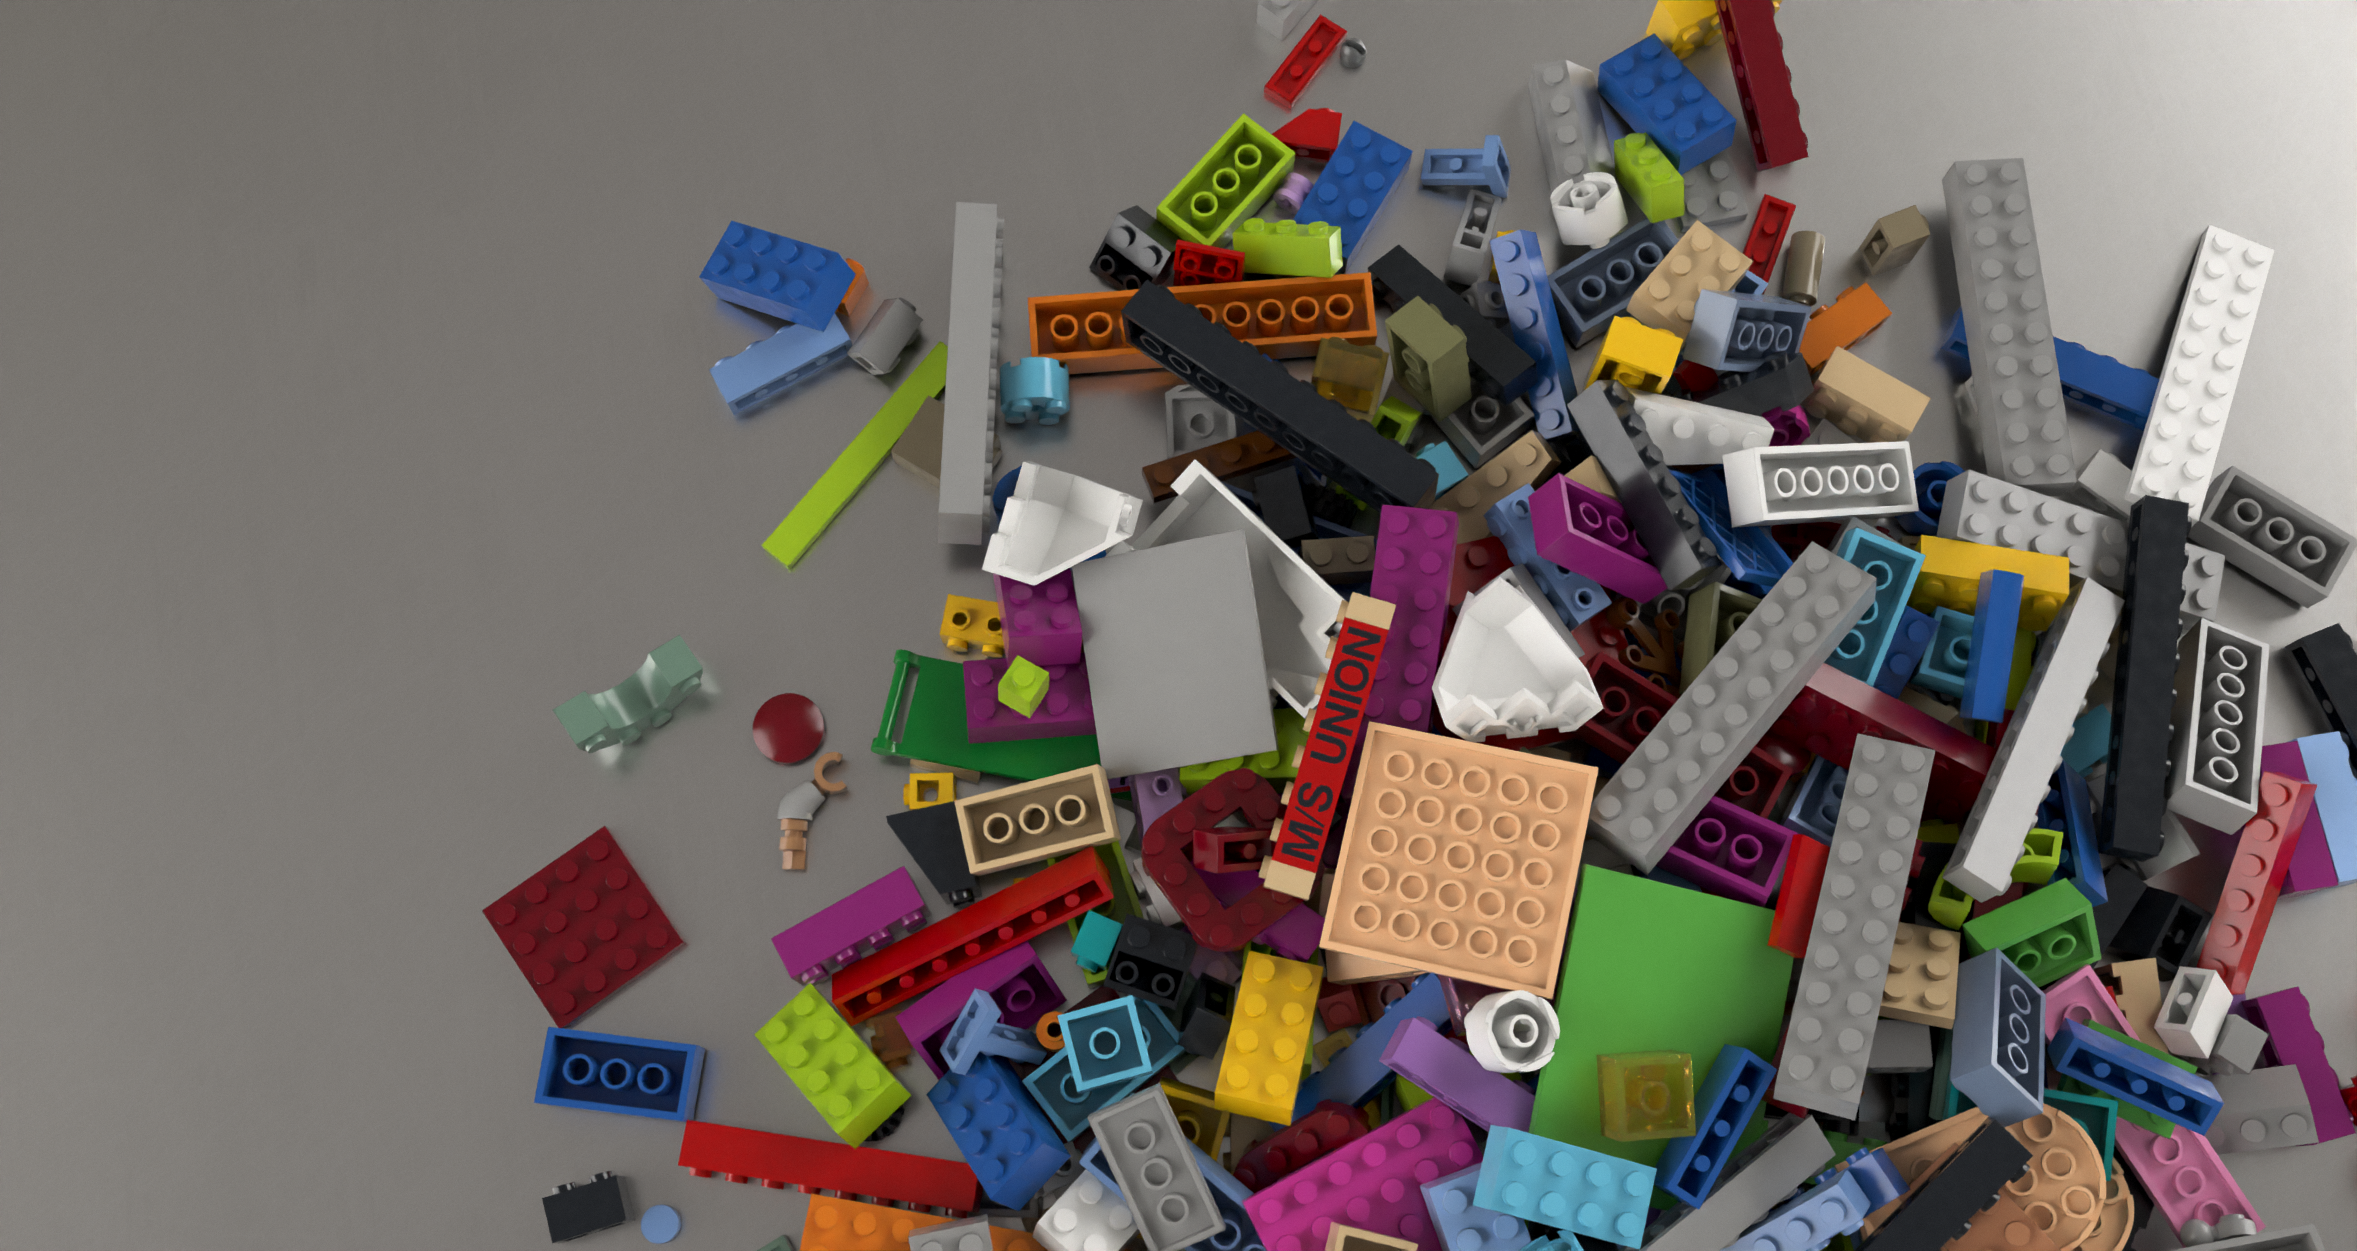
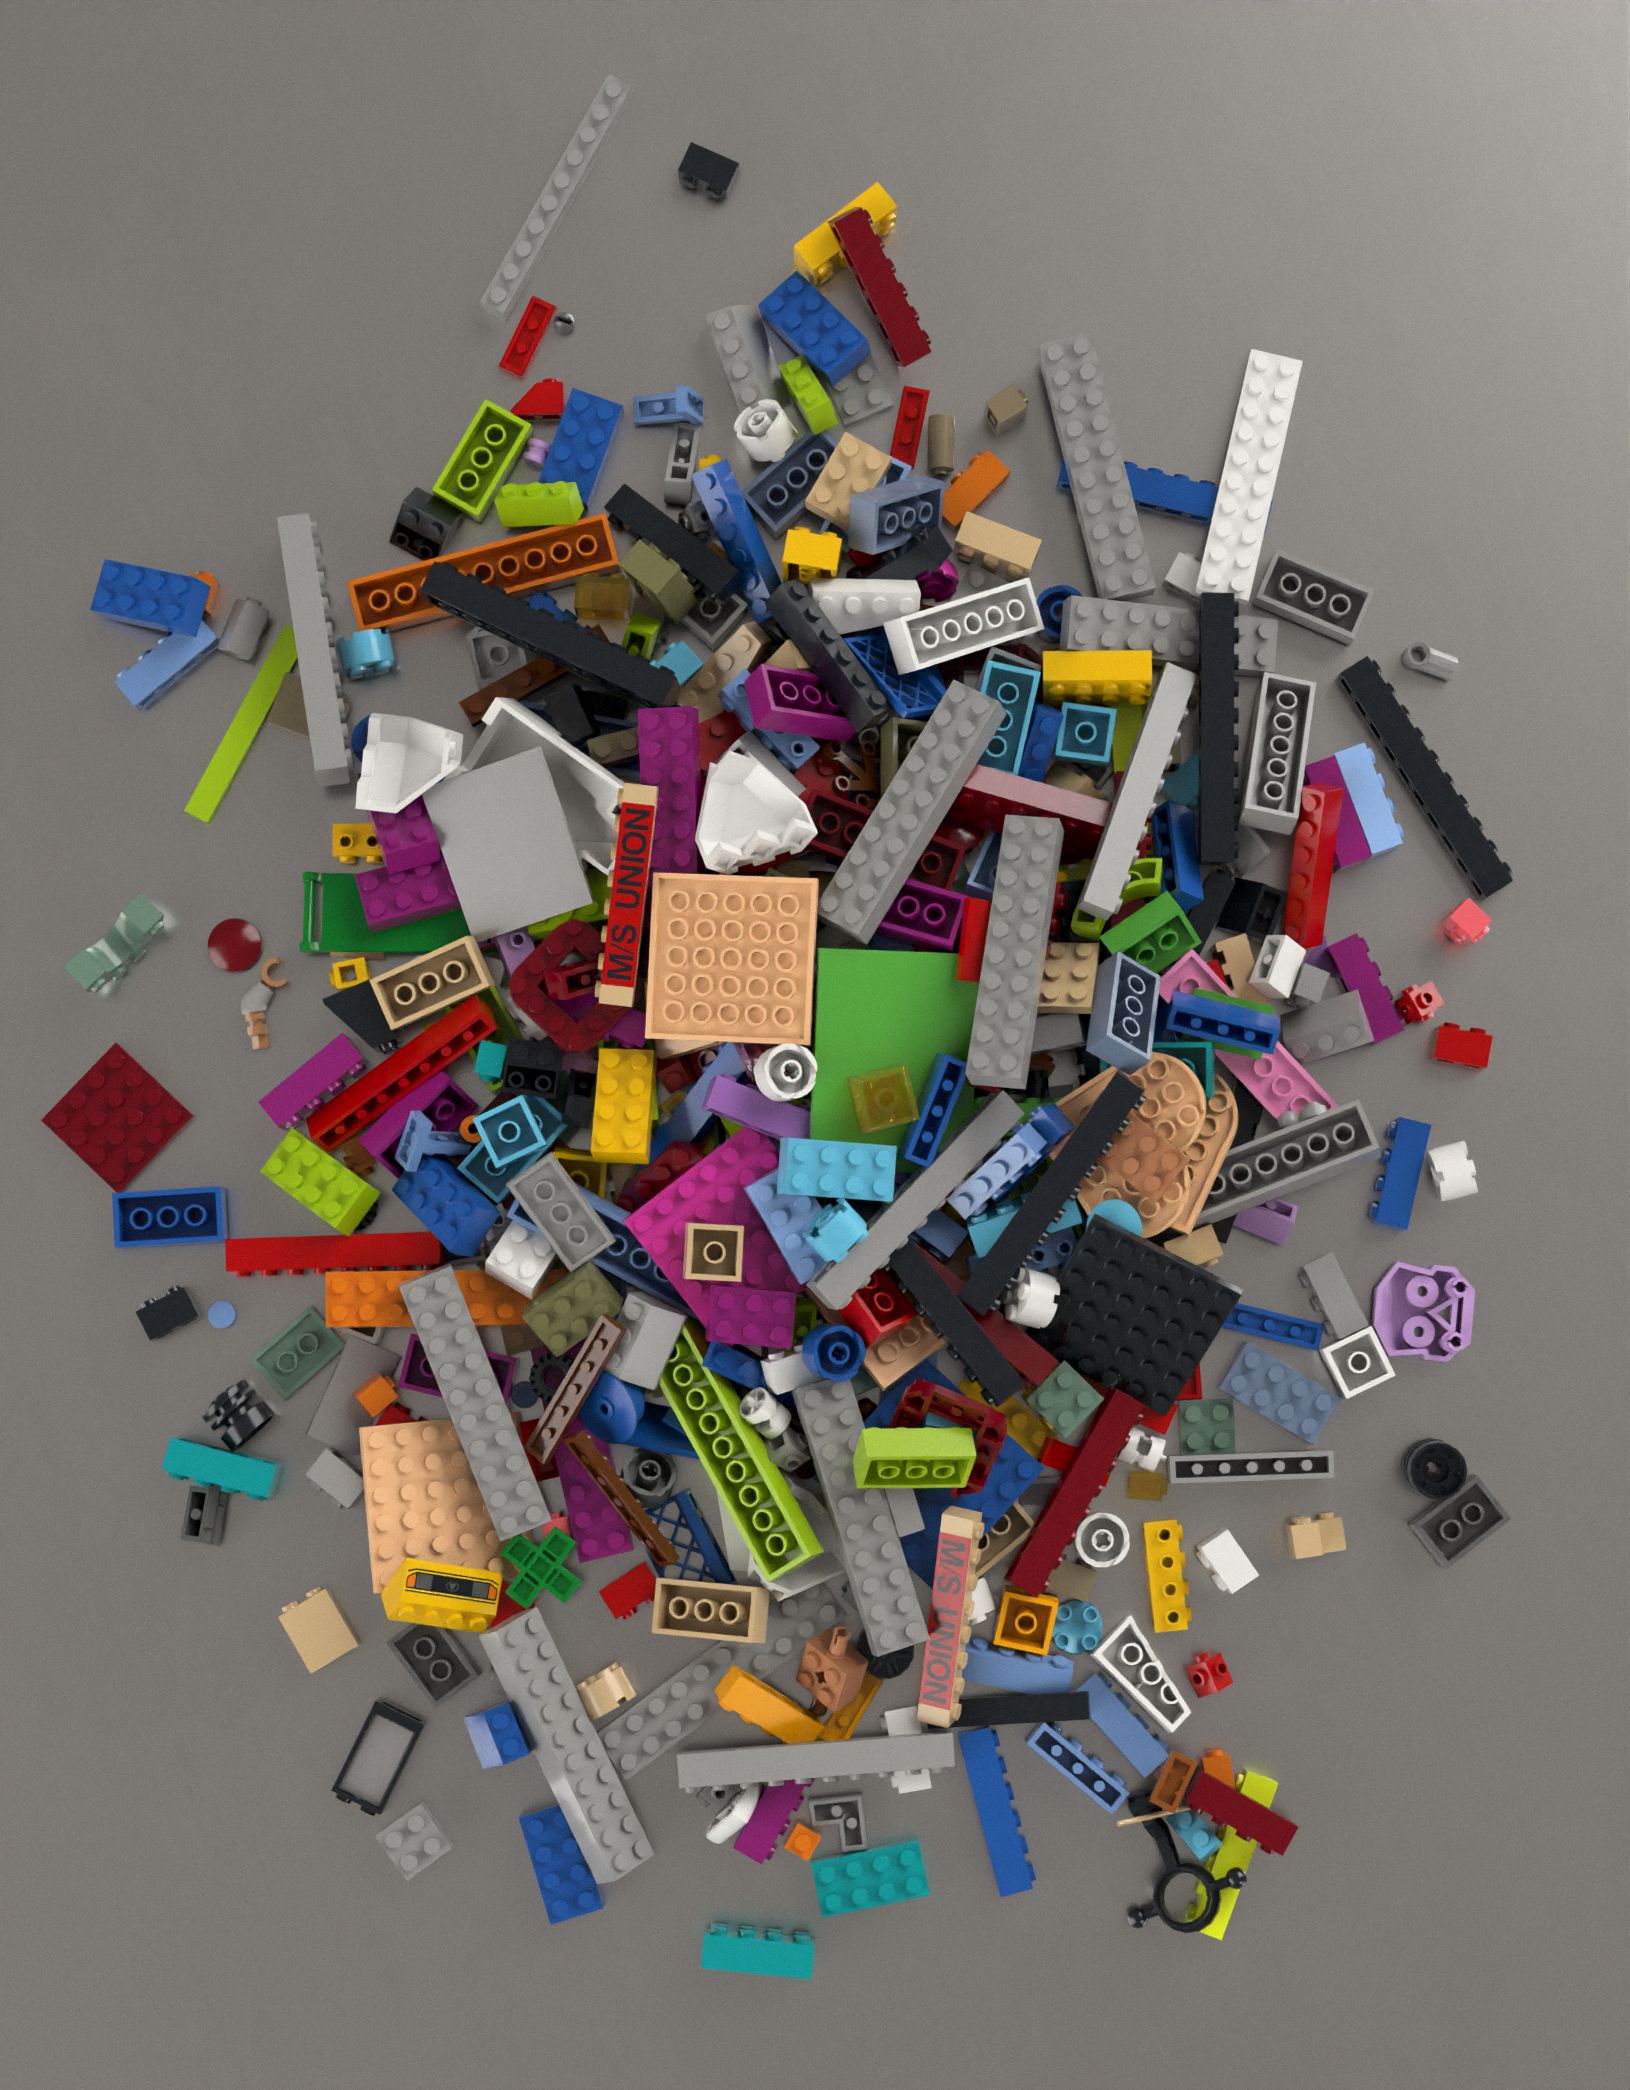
camera: 10 degrees left, 10 degrees up
lime brick [998,655,1049,718] -> none
red slope [1173,239,1245,286] -> none
blue brick [1959,569,2025,723] -> none

